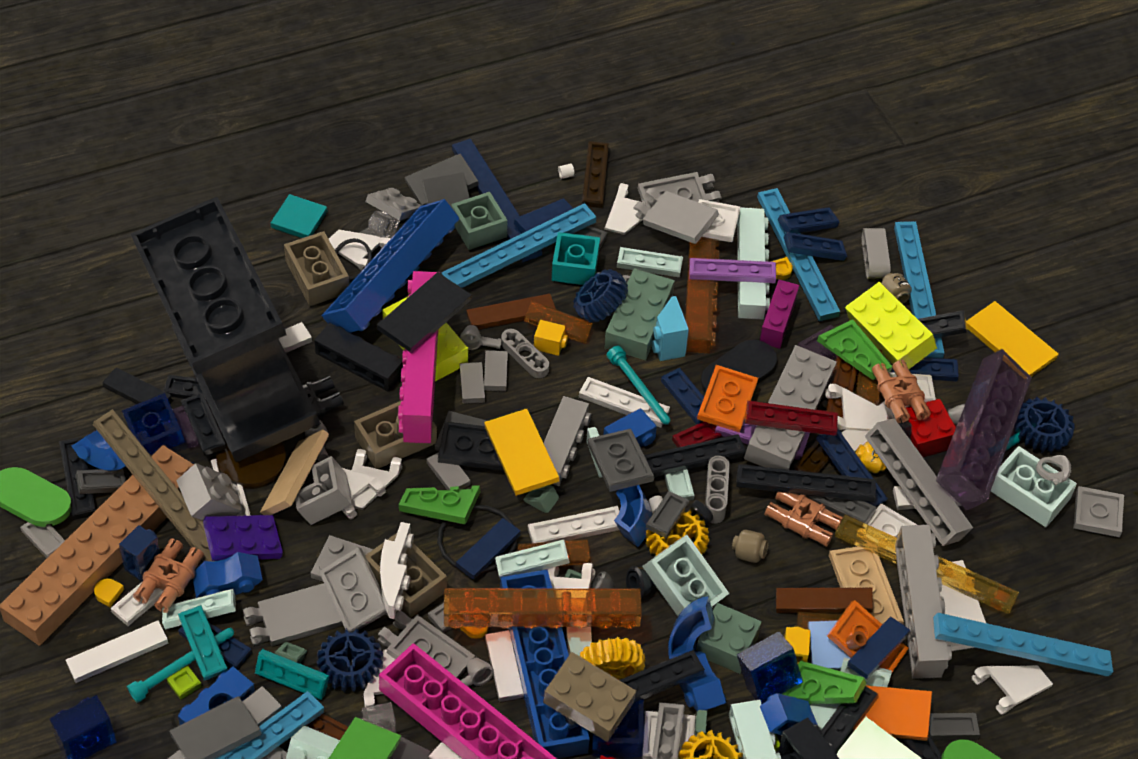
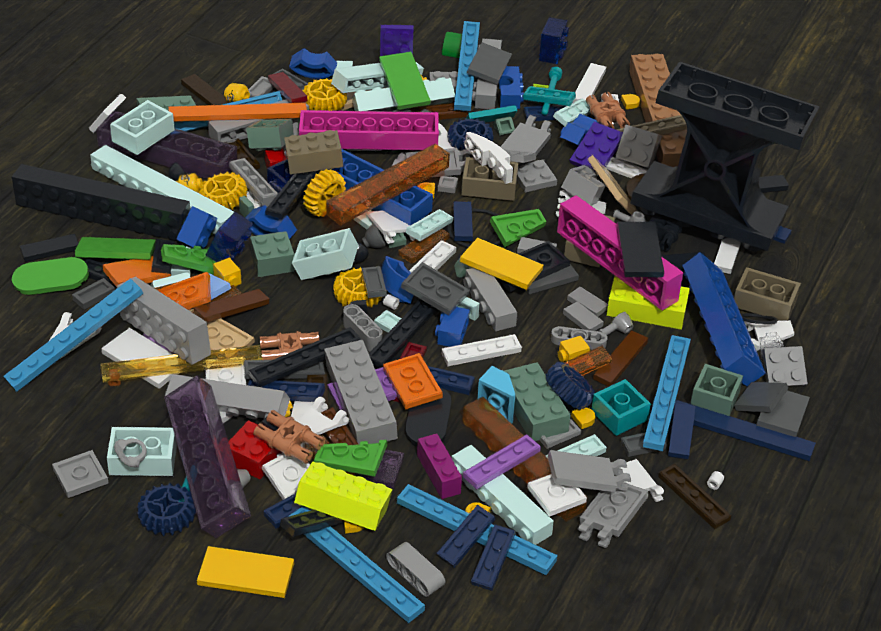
camera: 140 degrees right, 10 degrees down
dark blue brick [119,525,161,582] -> none
teal tile [271,194,328,238] -> none
teal piece [607,346,670,425] -> none
blue brick [668,596,714,659] -> none
dark tan head [732,530,768,563] -> none
dark red tile [745,400,838,436] -> none
dark orange piece [846,631,867,650] -> none
dark blue tile [847,616,910,680] -> none
dark tan head [881,273,912,304] -> none

